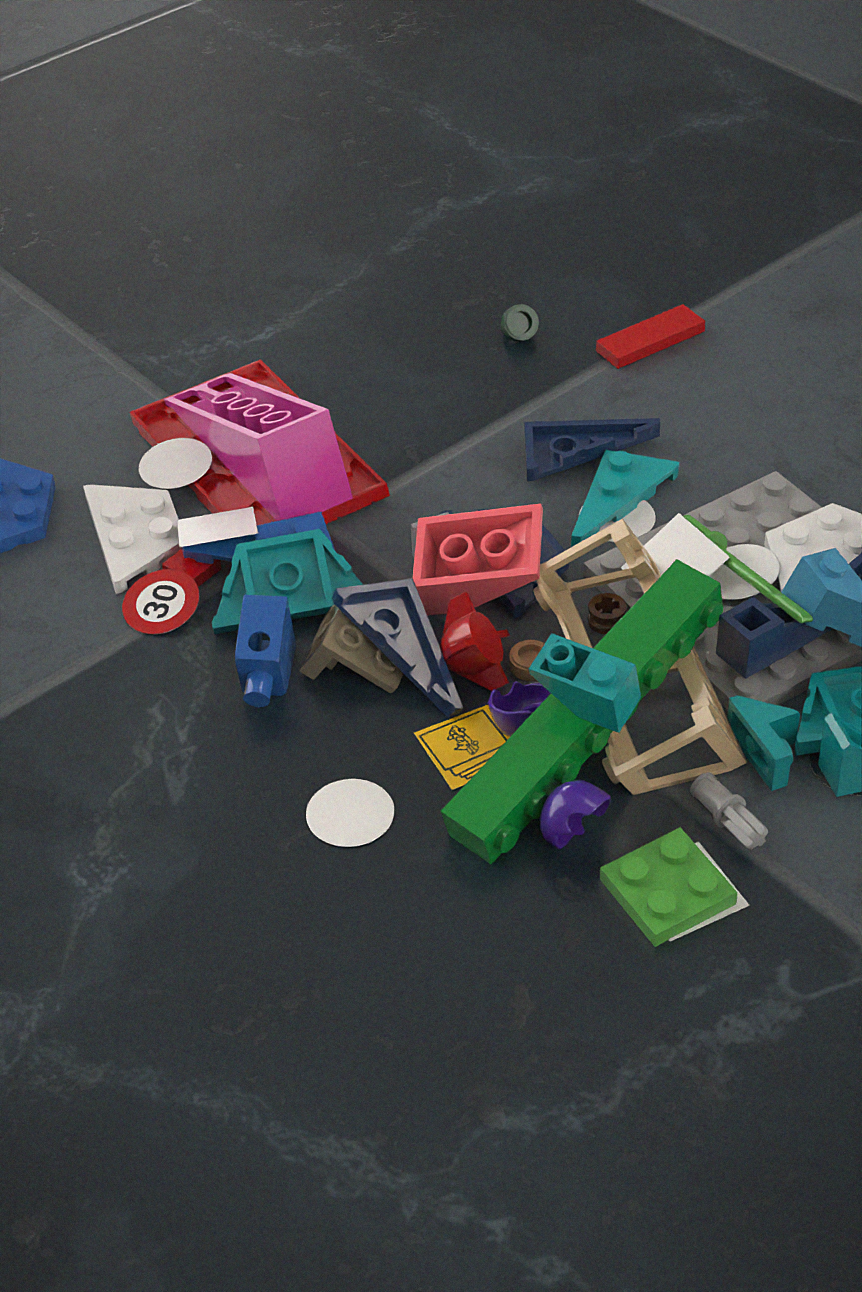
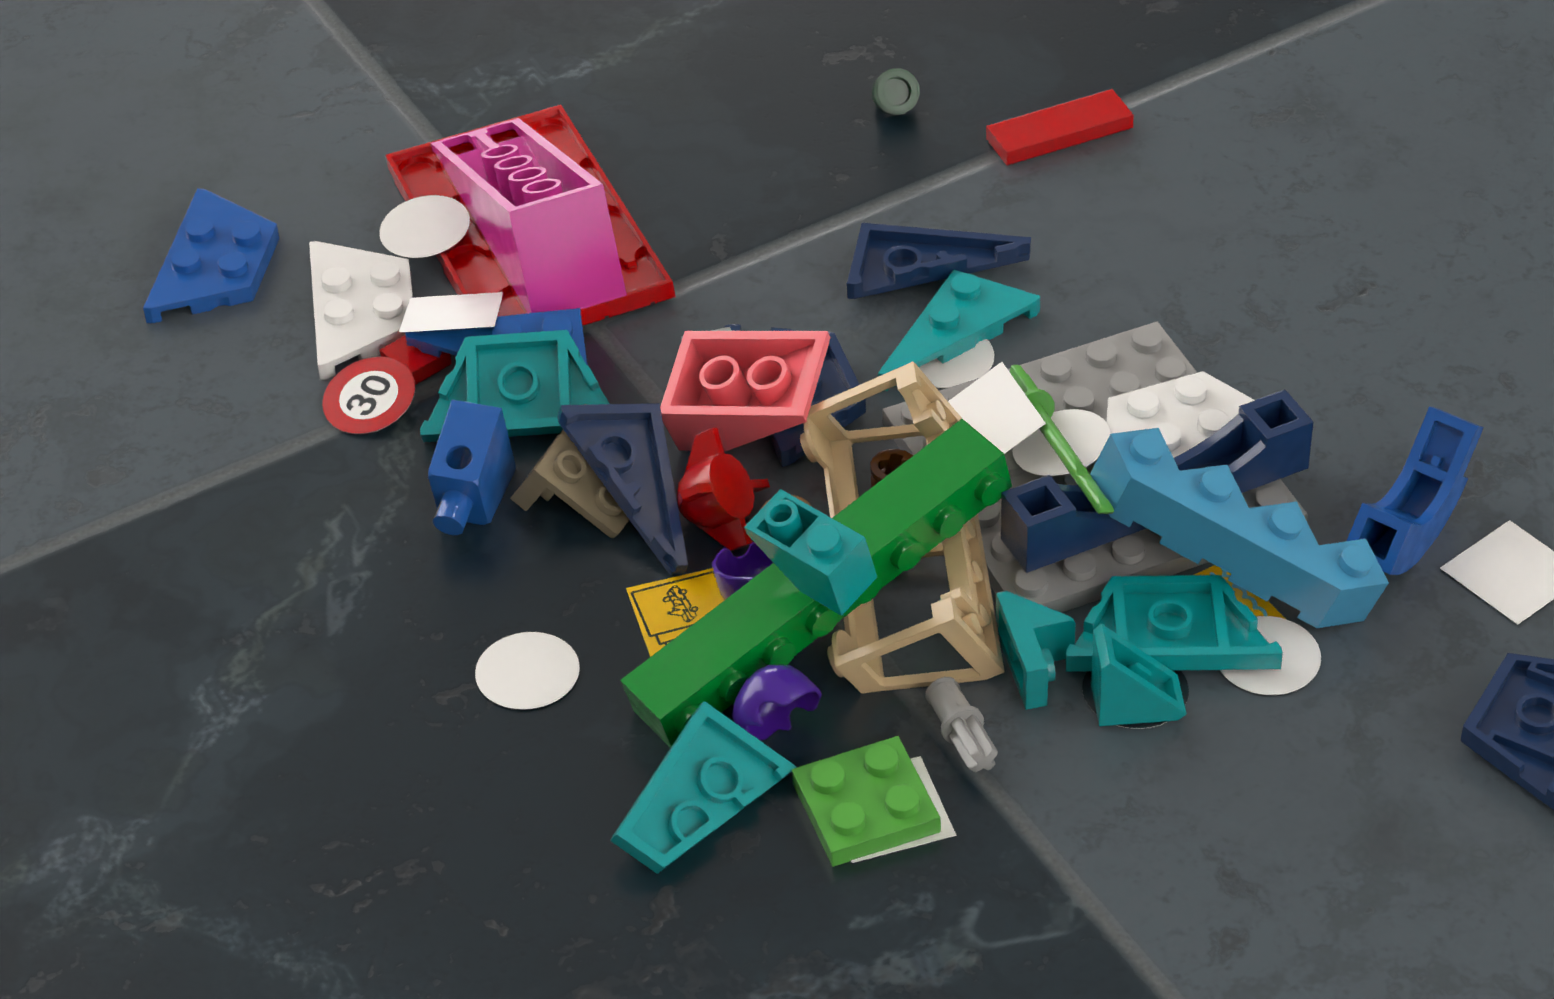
camera: 10 degrees right, 0 degrees up
none -> teal wing [610,701,797,874]

